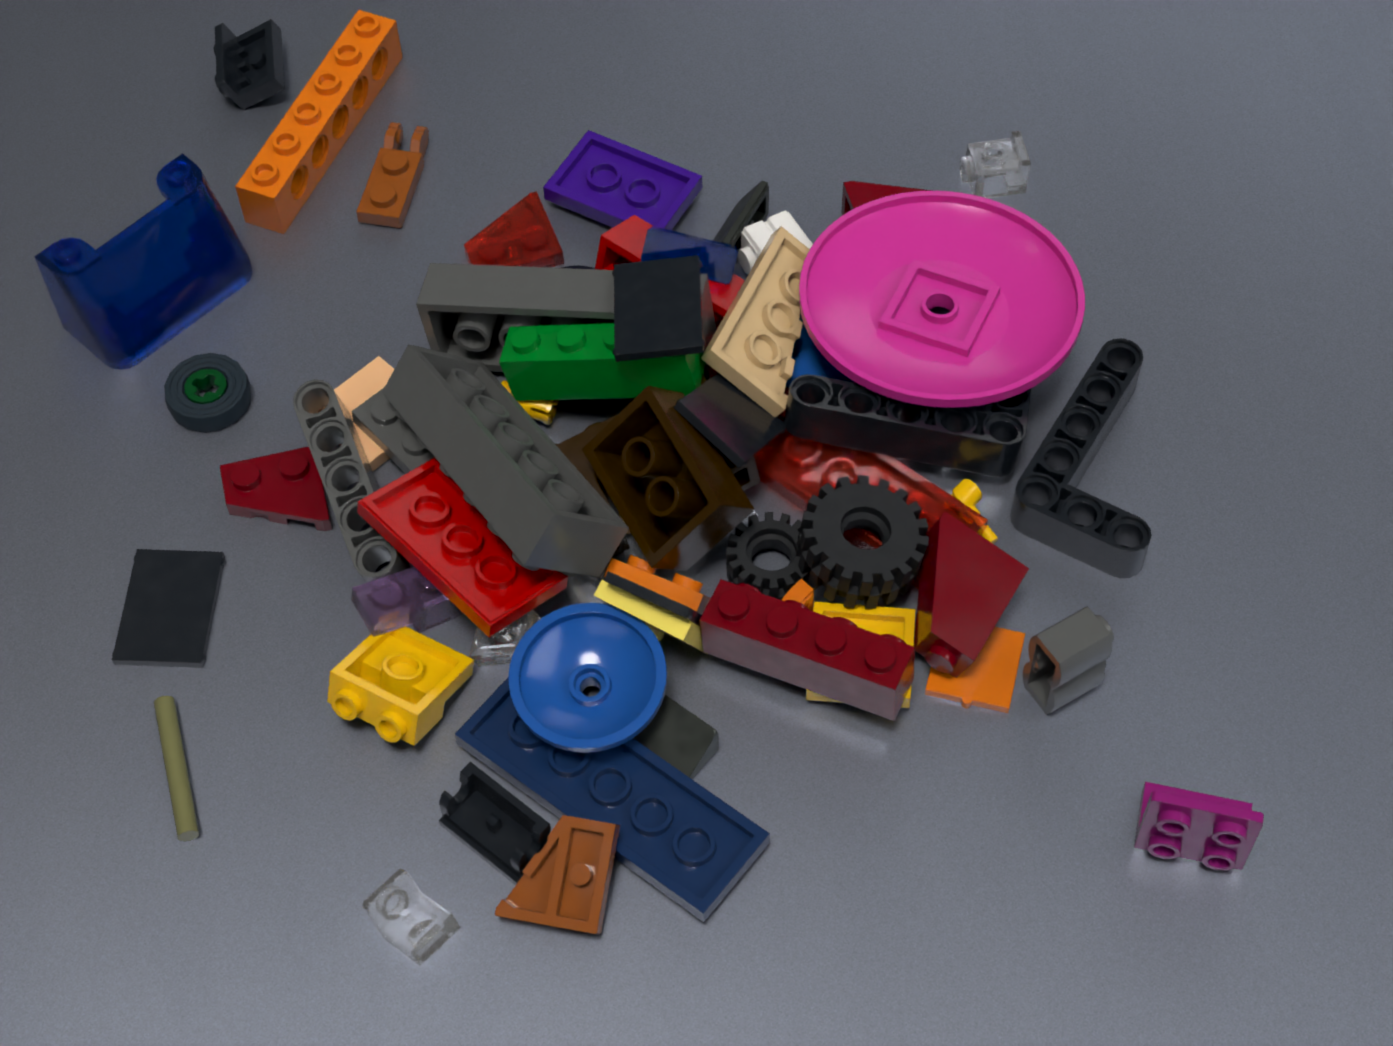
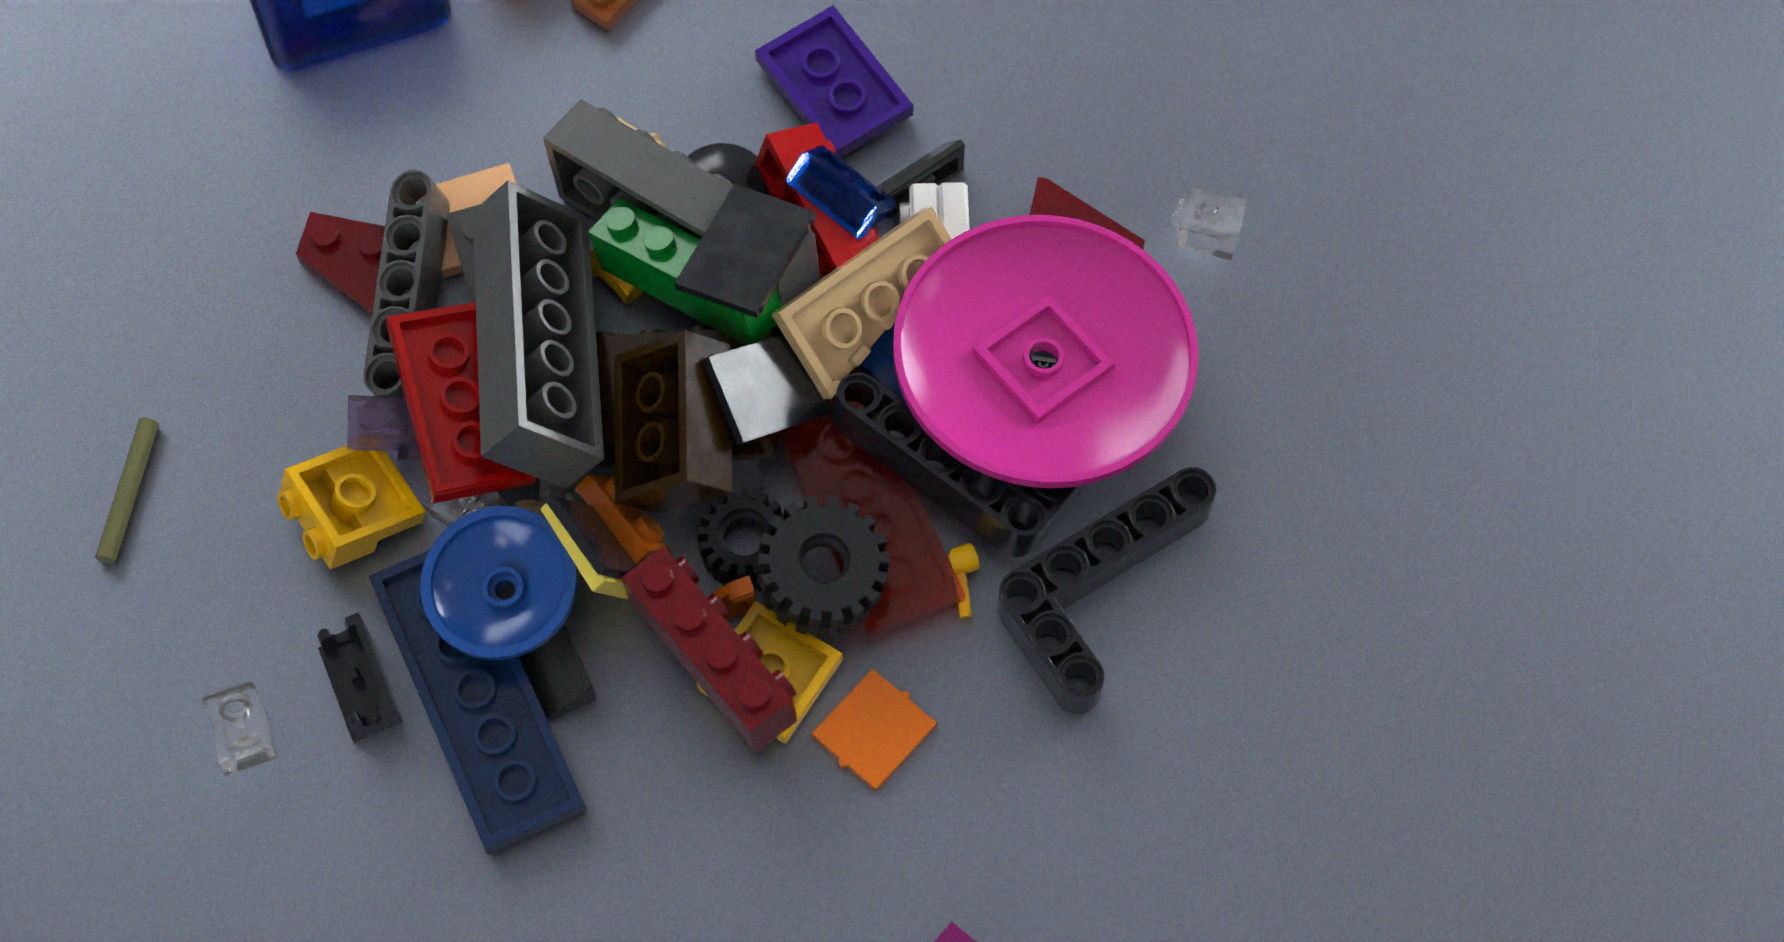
camera: 25 degrees right, 10 degrees up
black piece [112,549,225,668] -> none
black bush [164,353,251,433] -> none
clear red wing [464,191,564,268] -> none
dark orange wing [495,815,620,934] -> none
dark red slope [914,511,1029,678] -> none
dark grey brick [1022,606,1114,714] -> none

